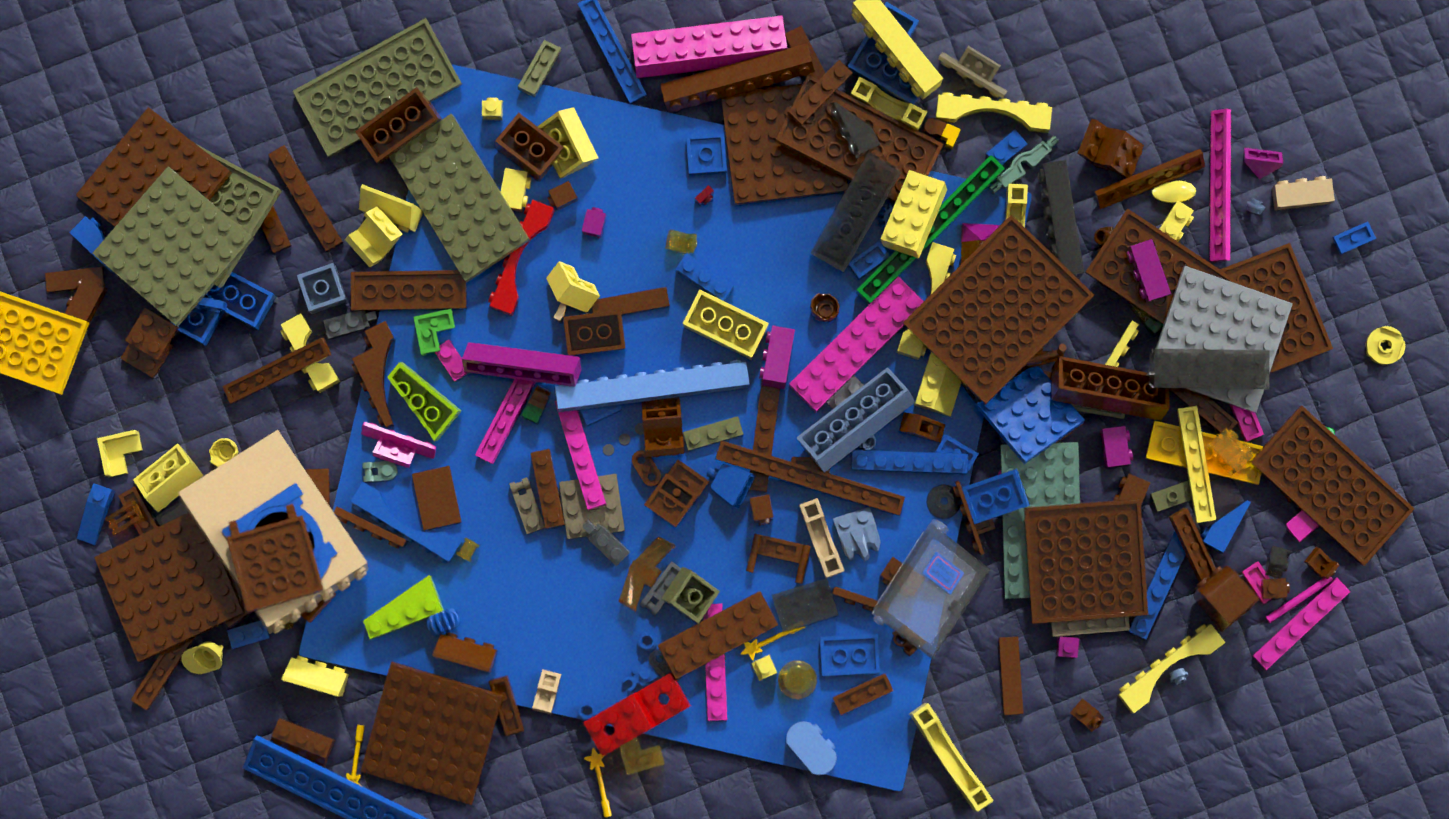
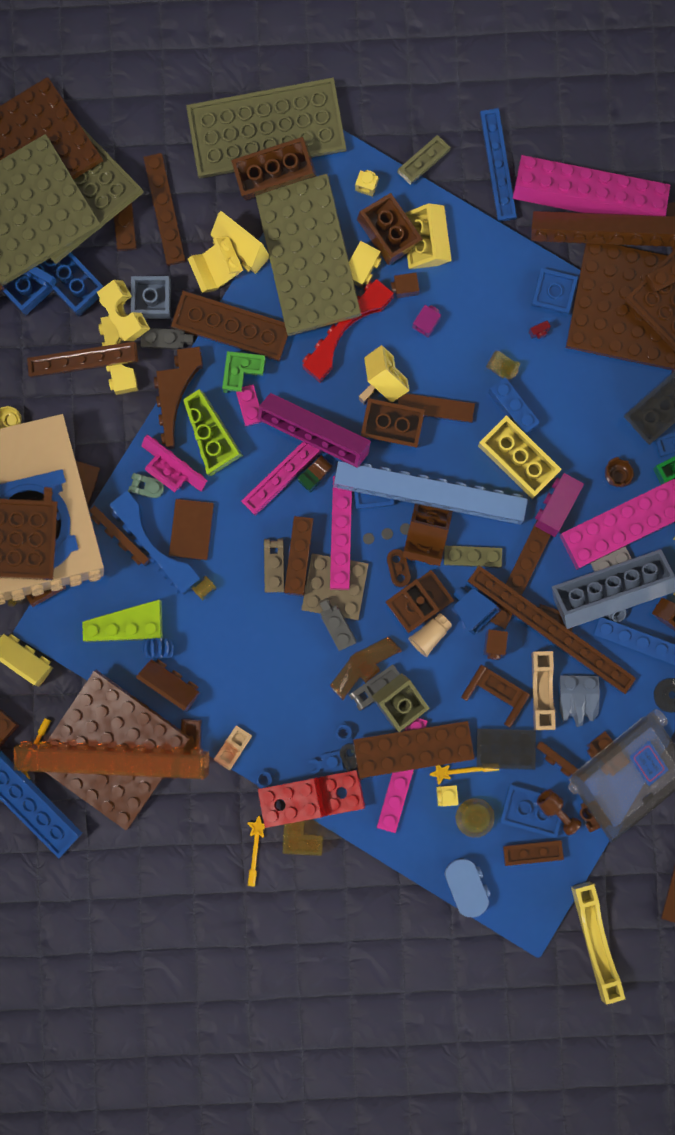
camera: 25 degrees right, 0 degrees up
none -> clear orange brick [14,741,209,779]
none -> light yellow arch [97,280,150,341]
none -> tan plant [408,613,452,657]
none -> reddish brown piece [537,789,581,835]

